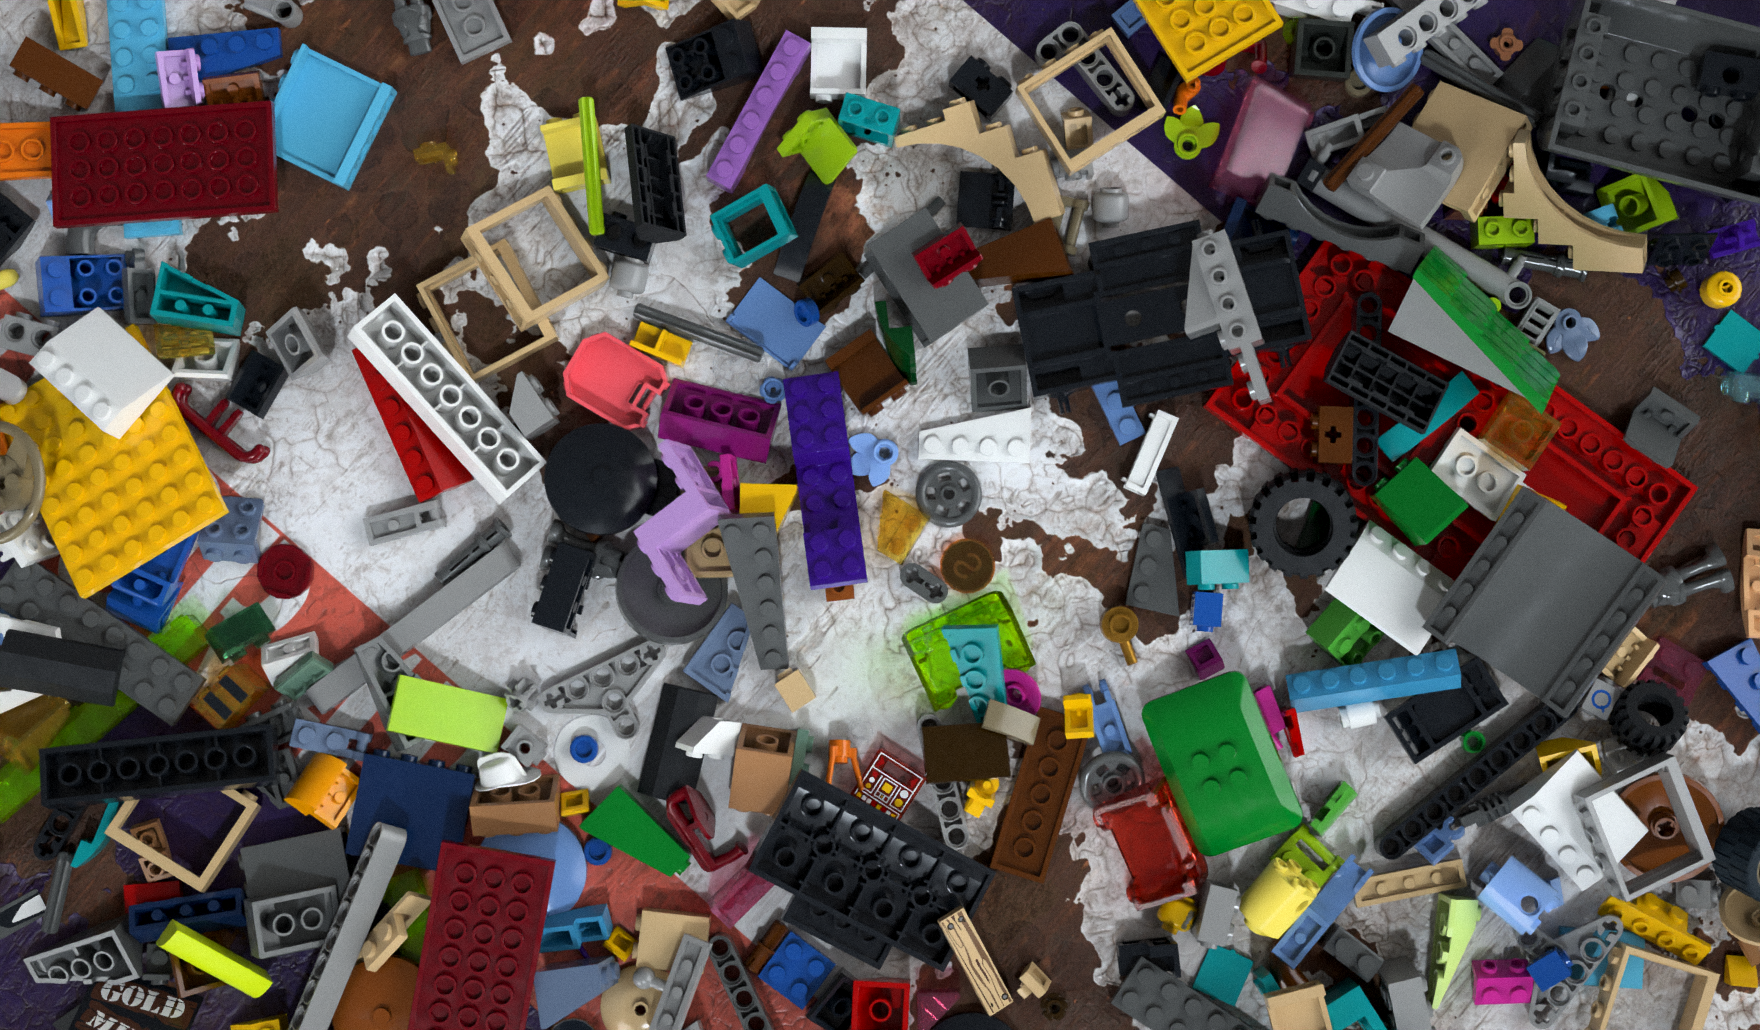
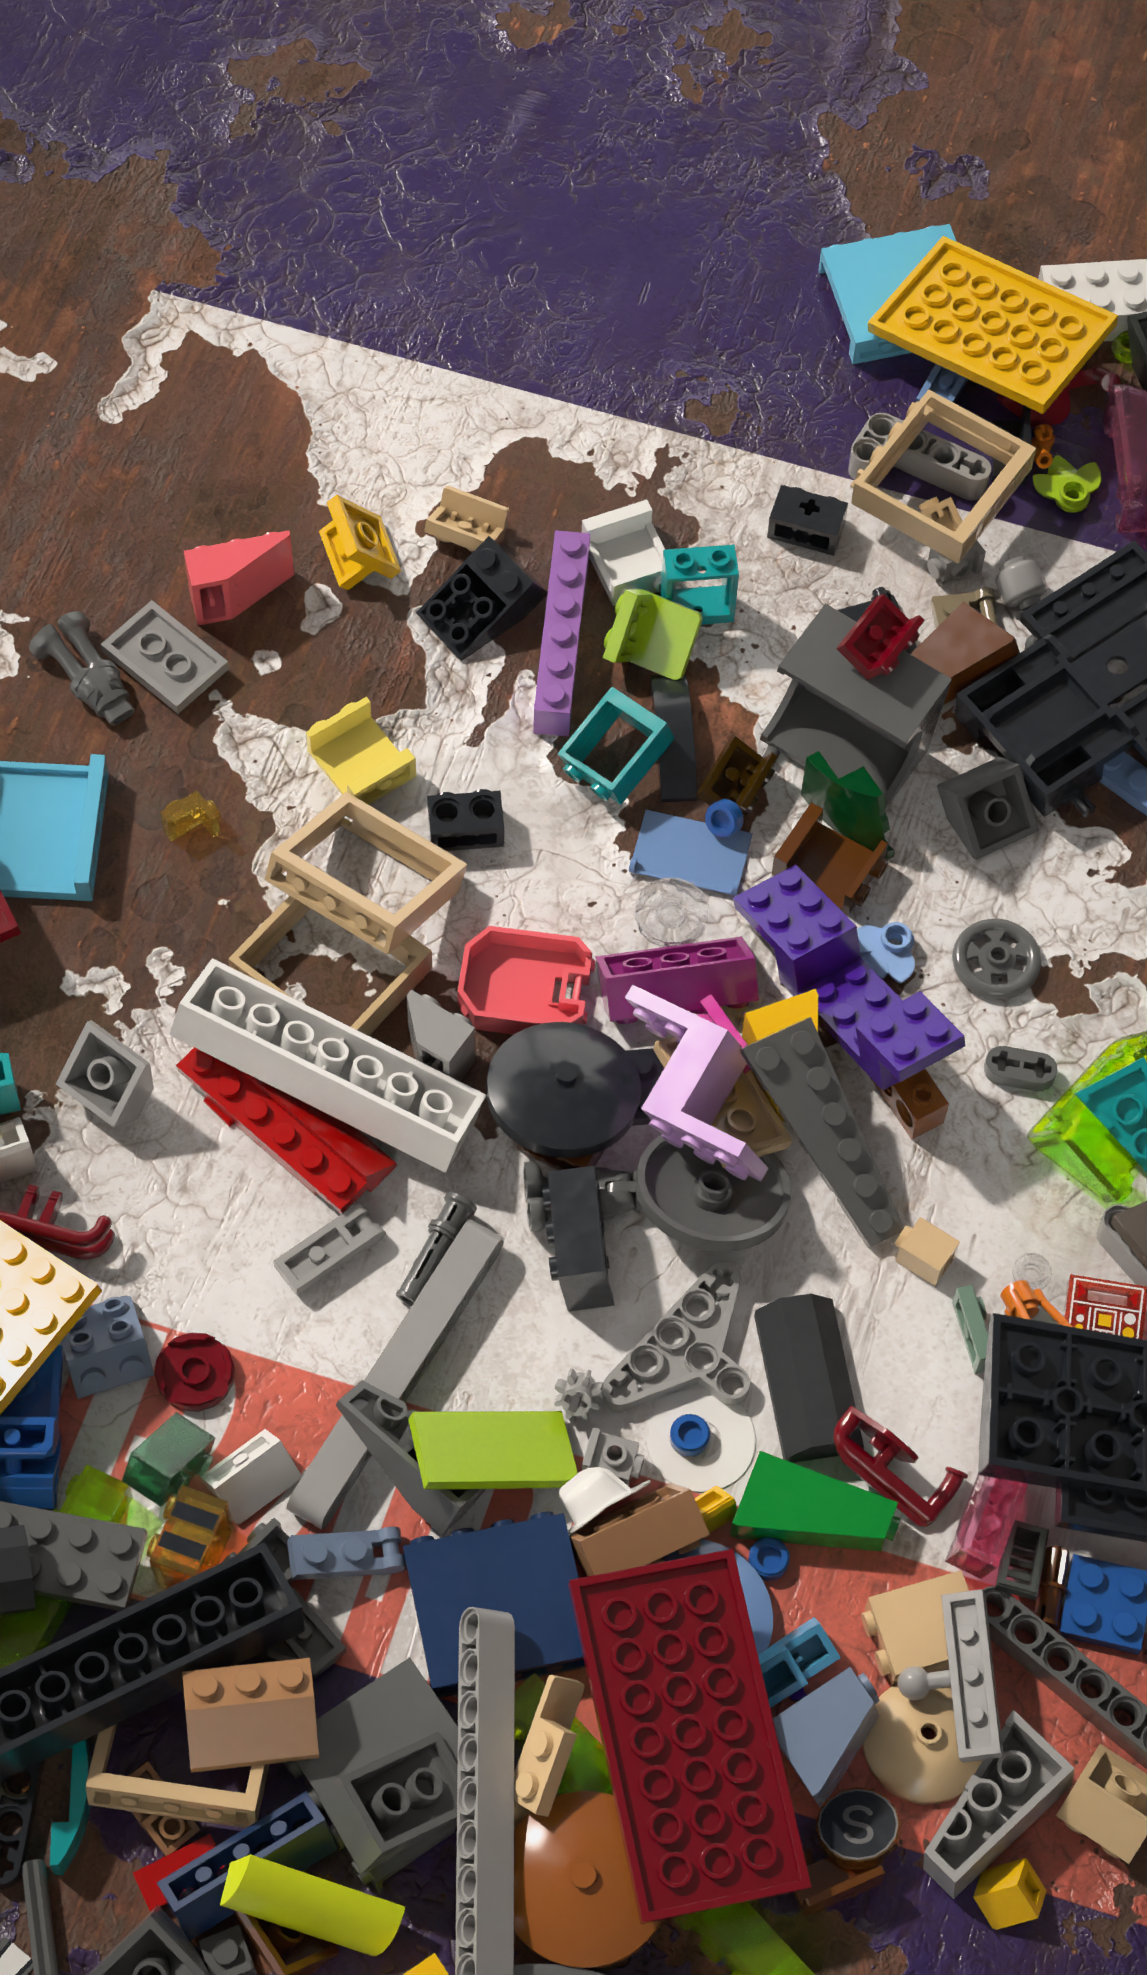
camera: 25 degrees left, 25 degrees down
black bracket [225,350,289,419] -> none
sand green plate [273,651,334,701] -> none
light orange brick [283,753,360,830] -> none
lime axle [578,97,605,235] -> none
yellow slope [603,926,638,962] -> none
light grey head [609,256,649,299] -> none
black piece [624,123,687,244] -> none
yellow panel [629,321,693,369] -> none
dark grey axle [633,303,764,362] -> none
white slope [675,716,742,760] -> none
sand blue wing [682,602,750,703] -> none
medium nougat slope [728,723,798,817] -> none
medium blue plate [759,376,785,404] -> none
clear yellow wing [877,490,931,565] -> none
tan arch [894,97,1065,223] -> none
white wing [918,408,1031,464] -> none
clear orange tile [940,538,995,593] -> none
none -> medium nougat slope [182,1658,319,1773]
none -> pearl dark grey slope [995,1519,1050,1600]

